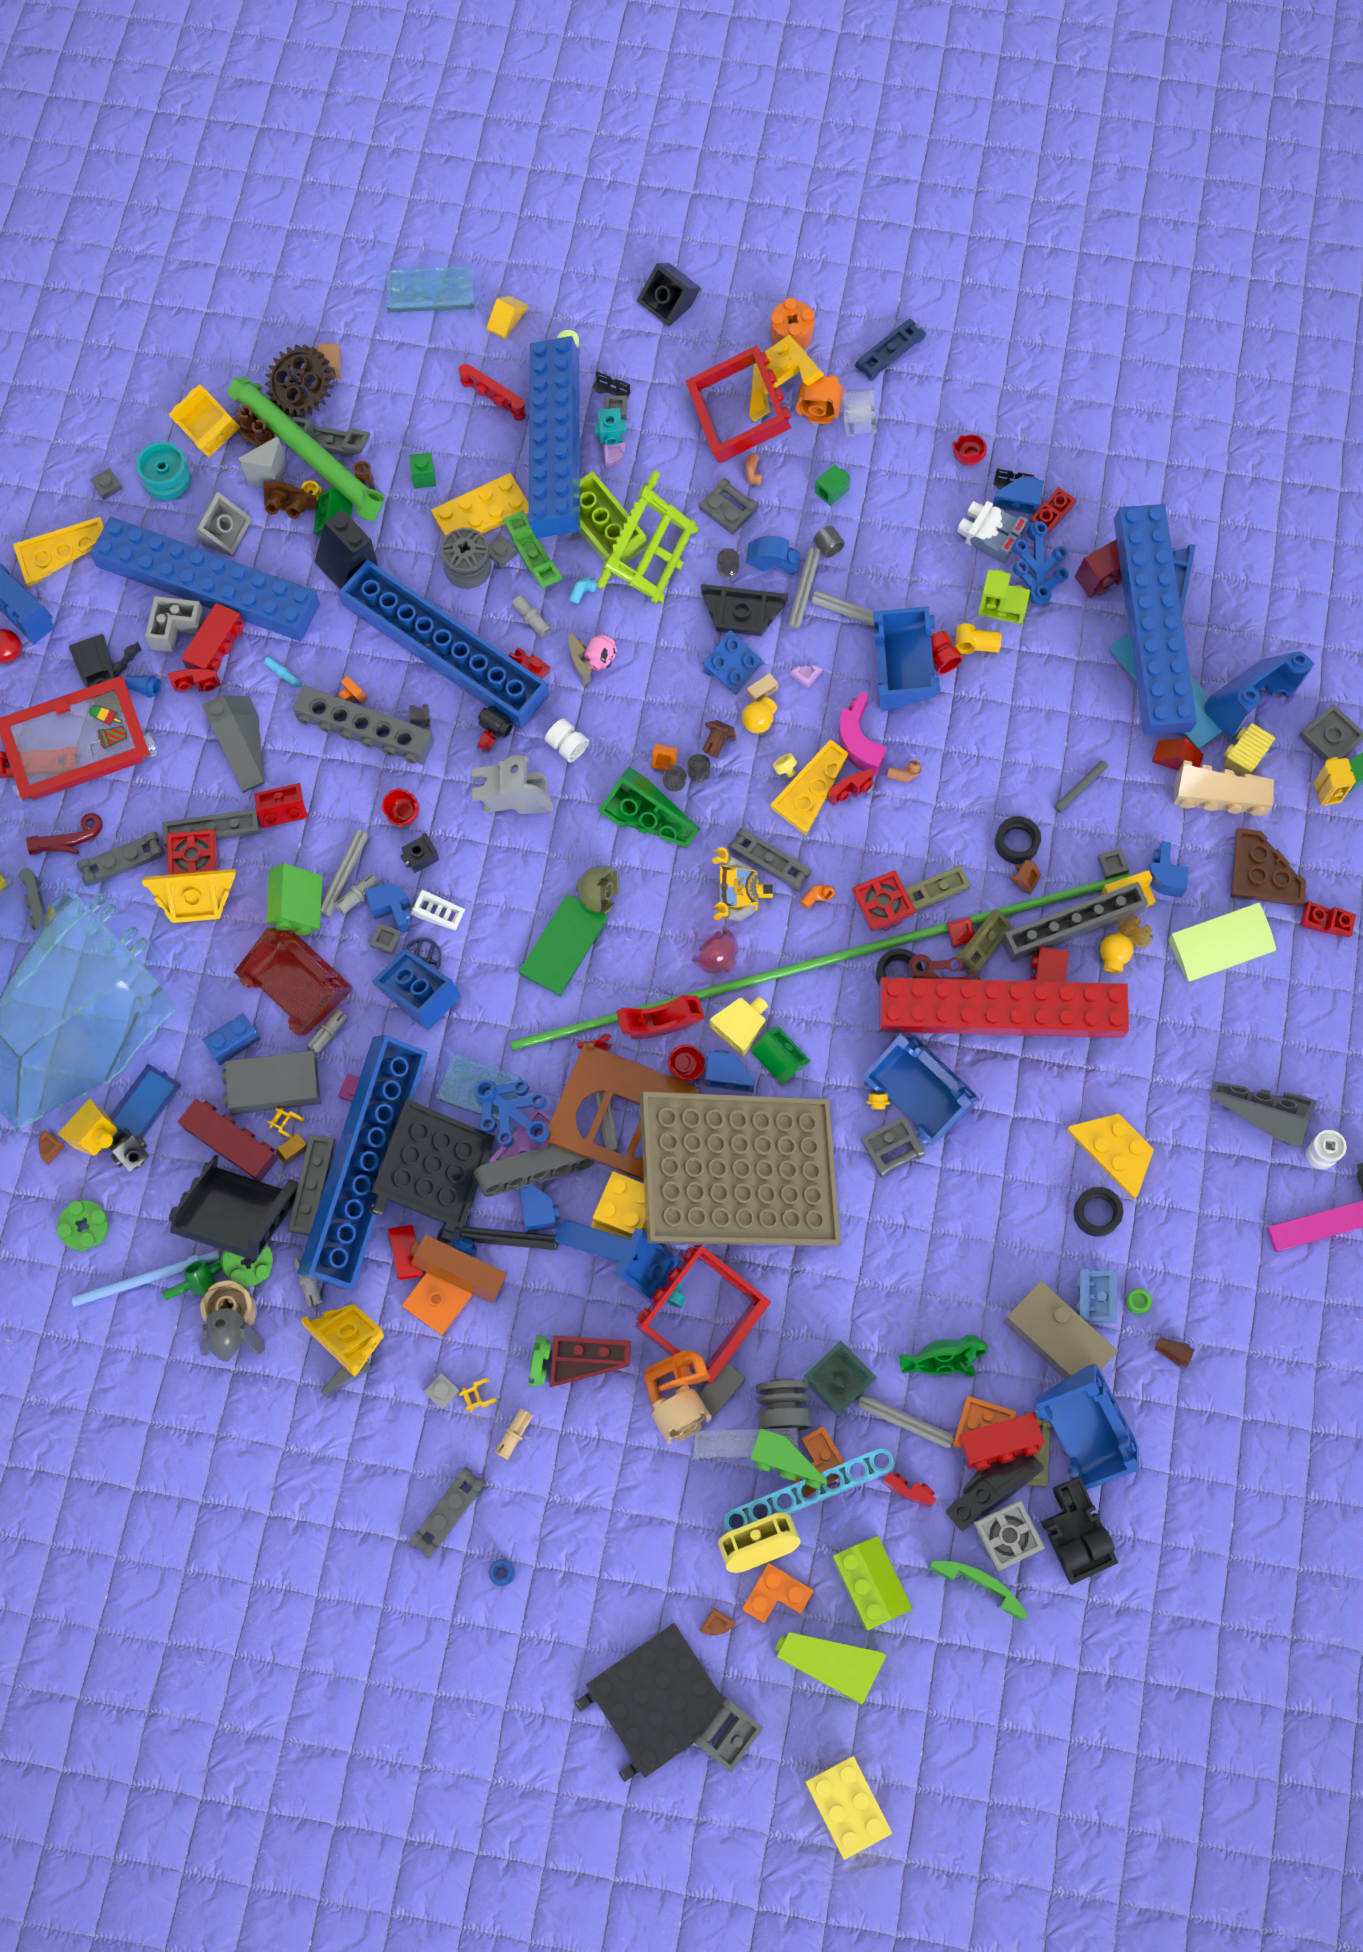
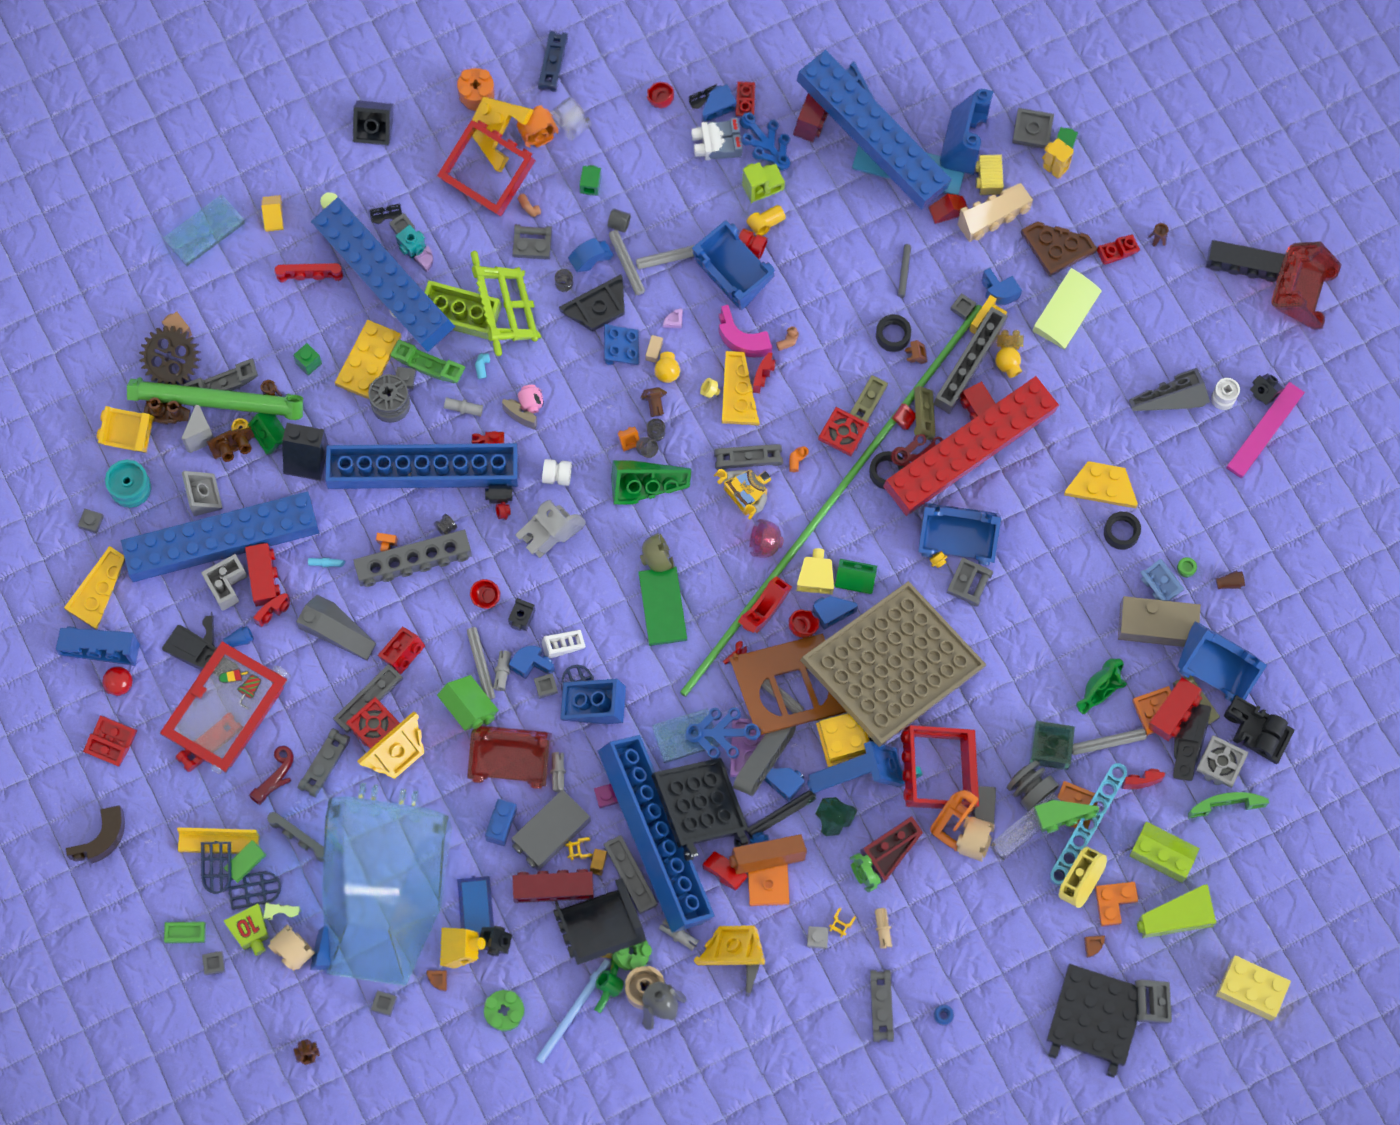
camera: 40 degrees left, 0 degrees up
none -> brick [815,797,858,836]

